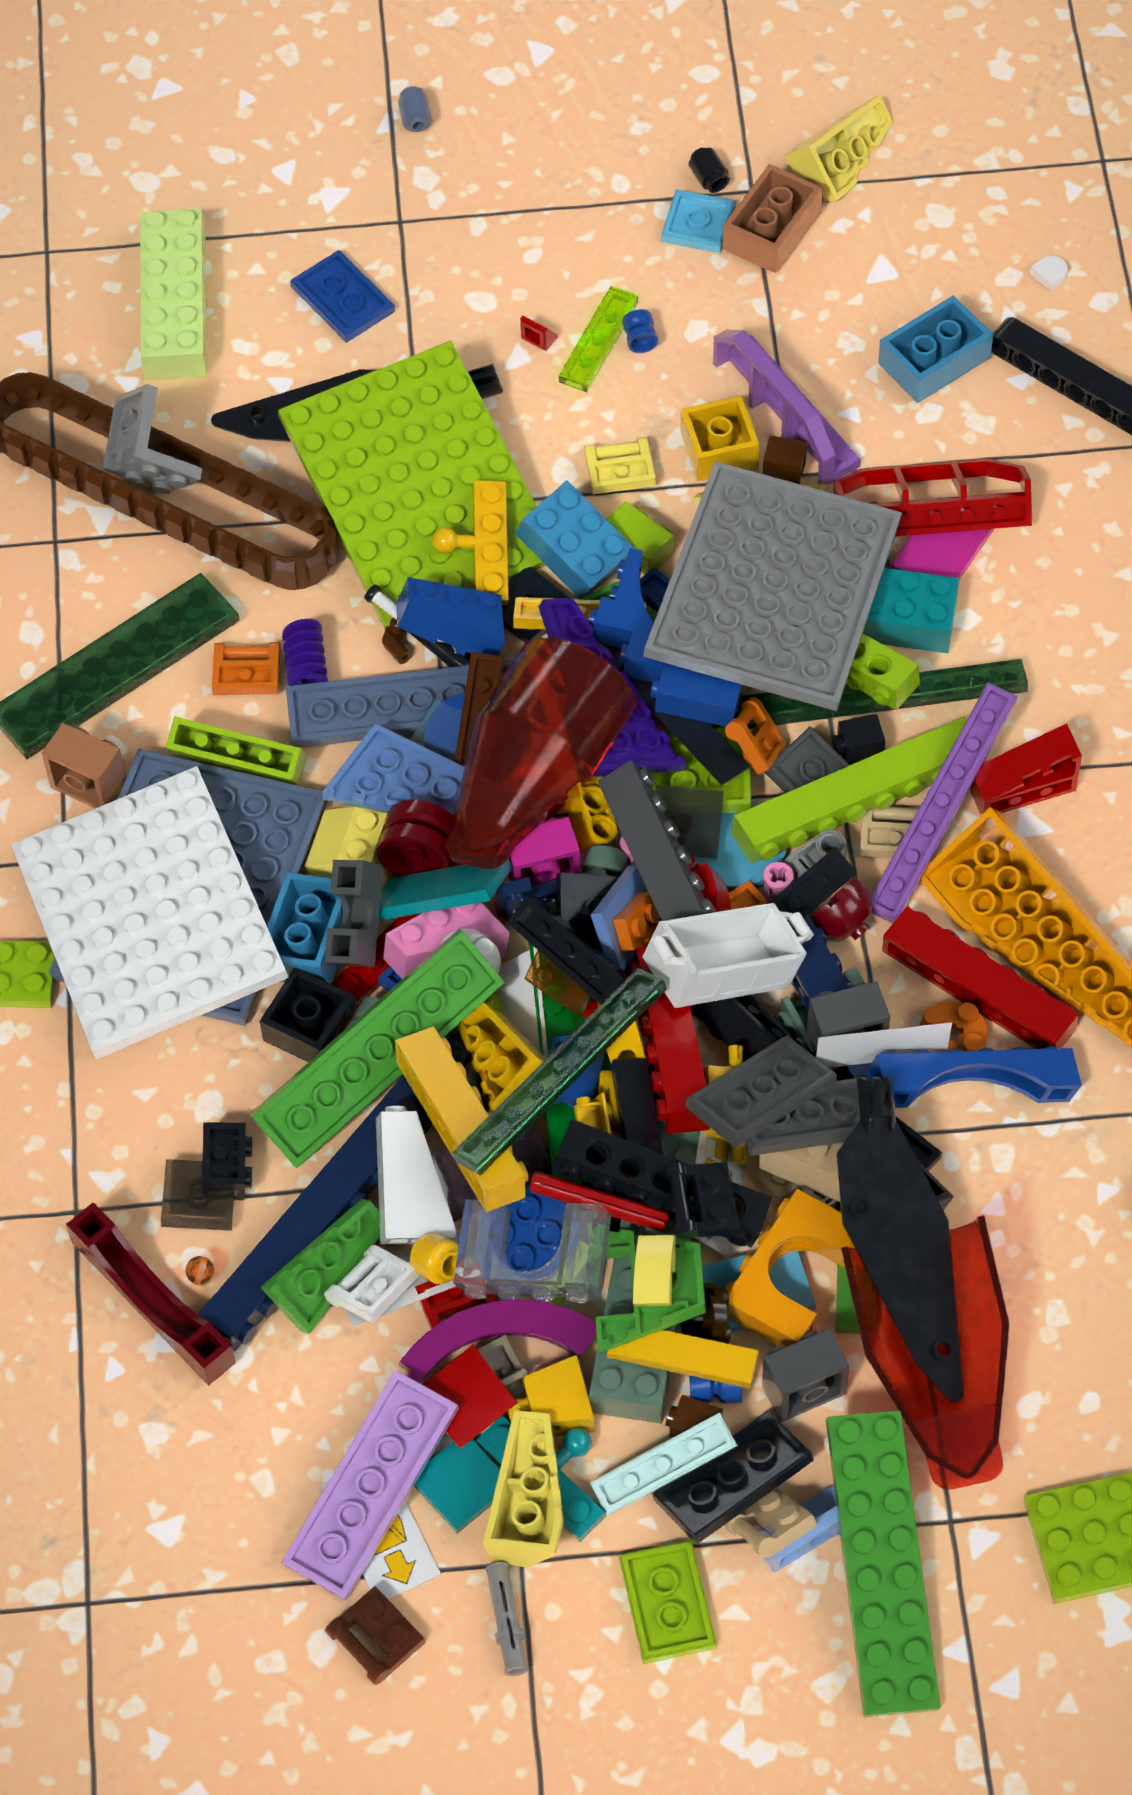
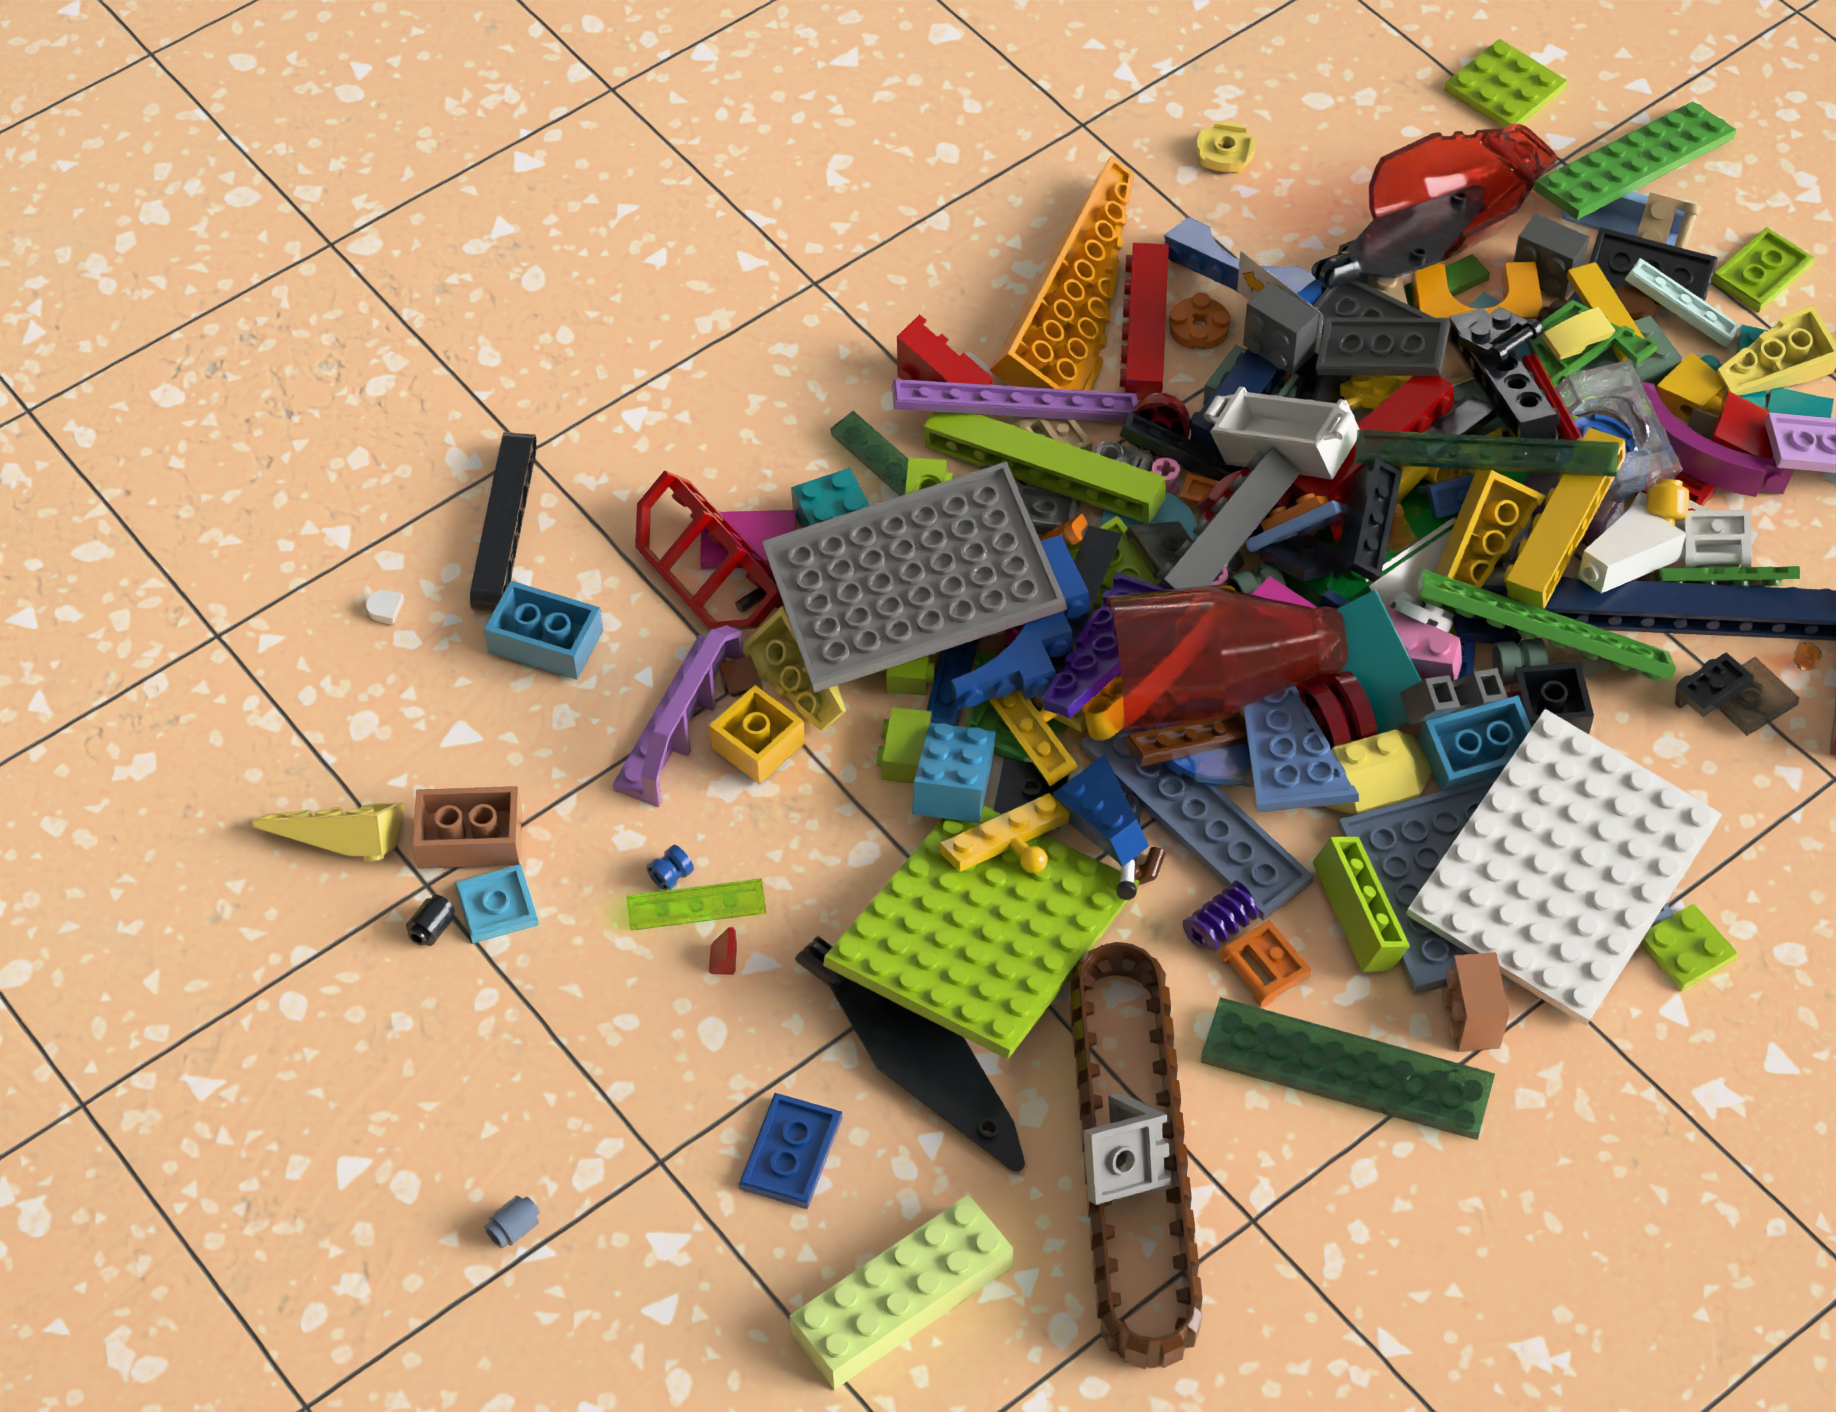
camera: 125 degrees left, 5 degrees down
light yellow plate [584,437,656,495] -> none

